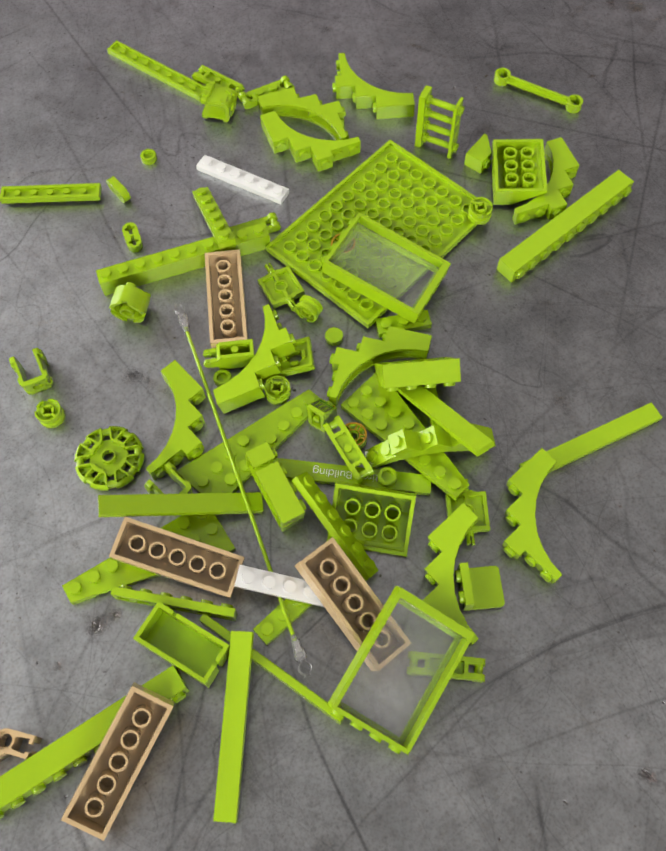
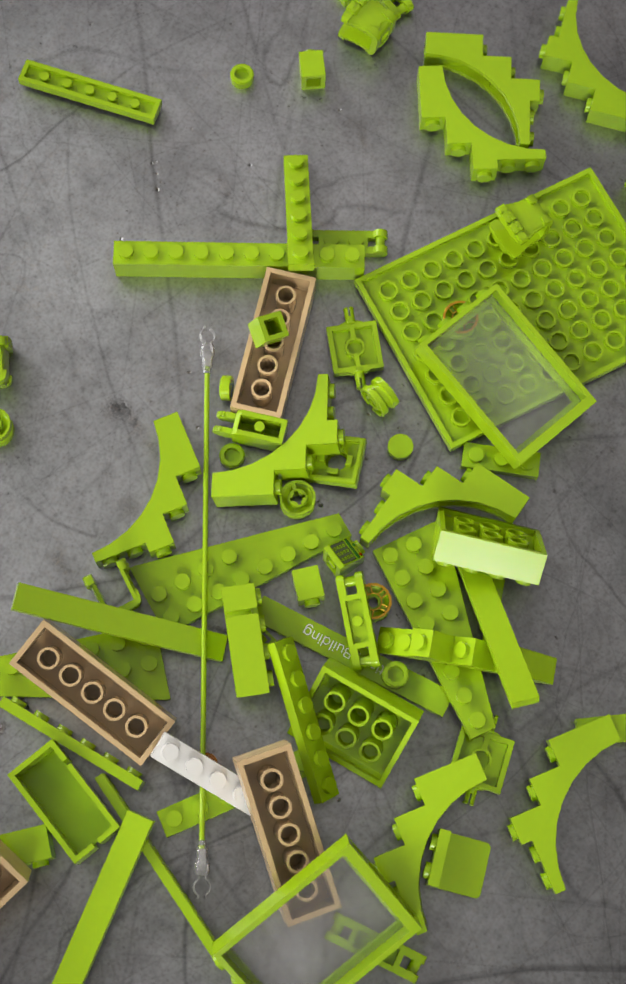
camera: 15 degrees right, 10 degrees up
lime plate [74,426,144,491] -> none
lime beam [106,176,131,203] -> none
lime brick [109,282,151,323] -> none
lime beam [122,222,143,253] -> none
white plate [196,155,289,205] -> none
lime plate [238,75,295,109] -> none
none -> lime tile [219,375,234,401]
none -> lime brick [248,310,289,348]
none -> lime brick [292,565,325,608]
none -> lime brick [299,49,326,90]
none -> lime piece [489,194,553,260]

